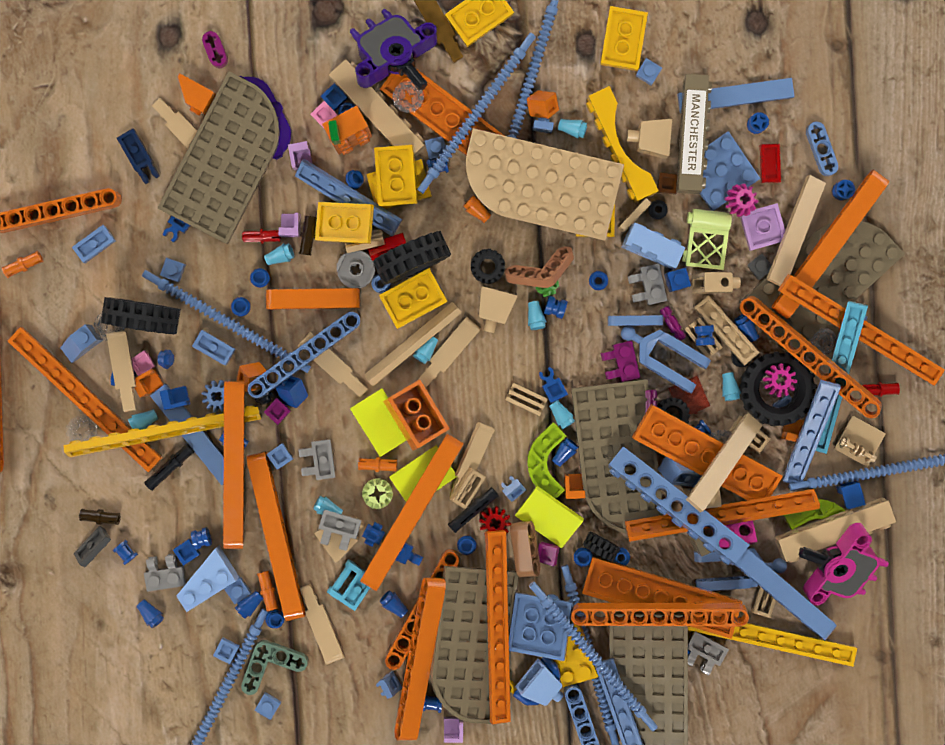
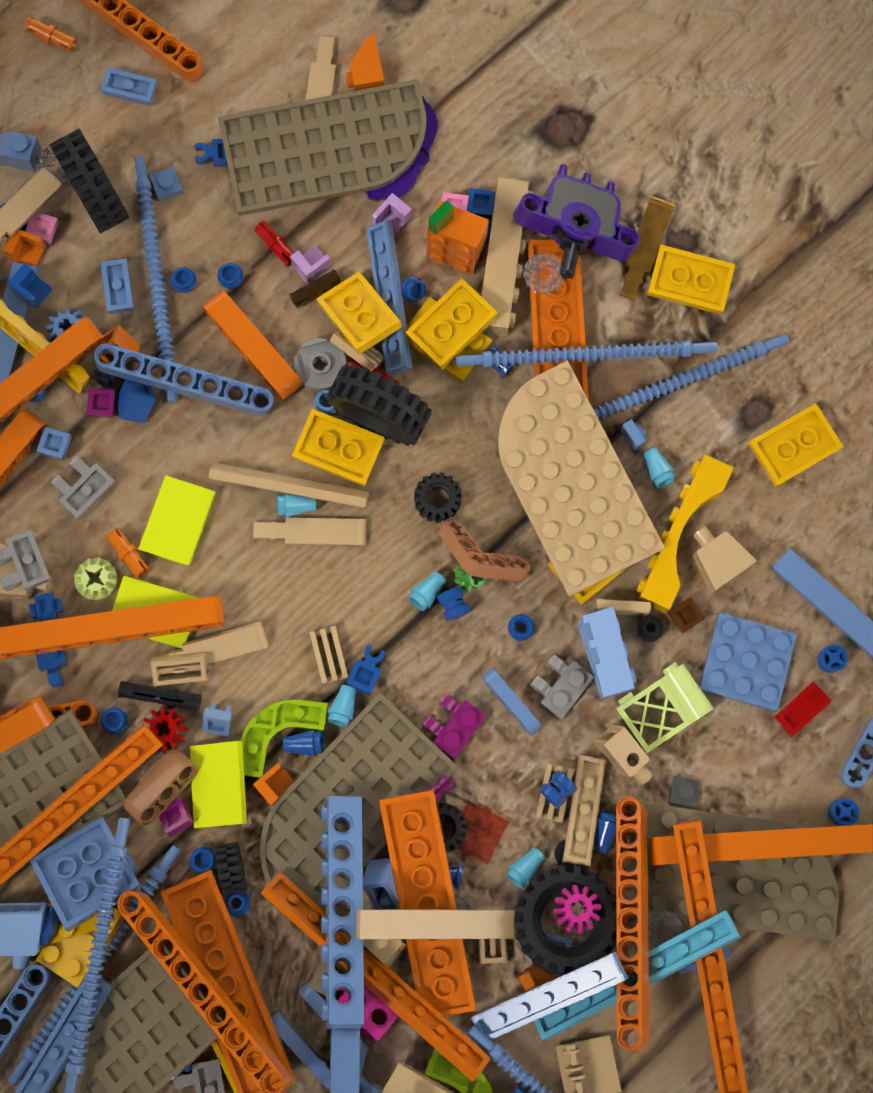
camera: 45 degrees right, 10 degrees down
dark blue hinge [117,128,160,184] -> none
blue plate [157,350,174,369] -> none
magenta beam [202,31,228,69] -> none
medium azure cone [264,243,295,265] -> none
tan piece [297,332,368,397] -> none
medium azure cone [313,496,343,515] -> none
orange brick [383,379,450,451] -> none
medium blue plate [425,137,446,160] -> none
orange cone [463,195,491,223] -> none
tan torso [479,286,517,334] -> none
orange panel [526,90,559,119] -> none
medium blue piece [621,326,711,394] -> none
medium blue plate [635,58,662,86] -> none
magenta axle [660,306,686,341] -> none
blue brick [664,268,691,293] -> none
dark tan brick [676,74,712,194] -> none
dark pink gear [724,184,759,217] -> none
lavender plate [740,203,785,251] -> none
tan tile [766,175,826,286] -> none
red axle [860,382,900,397] -> none

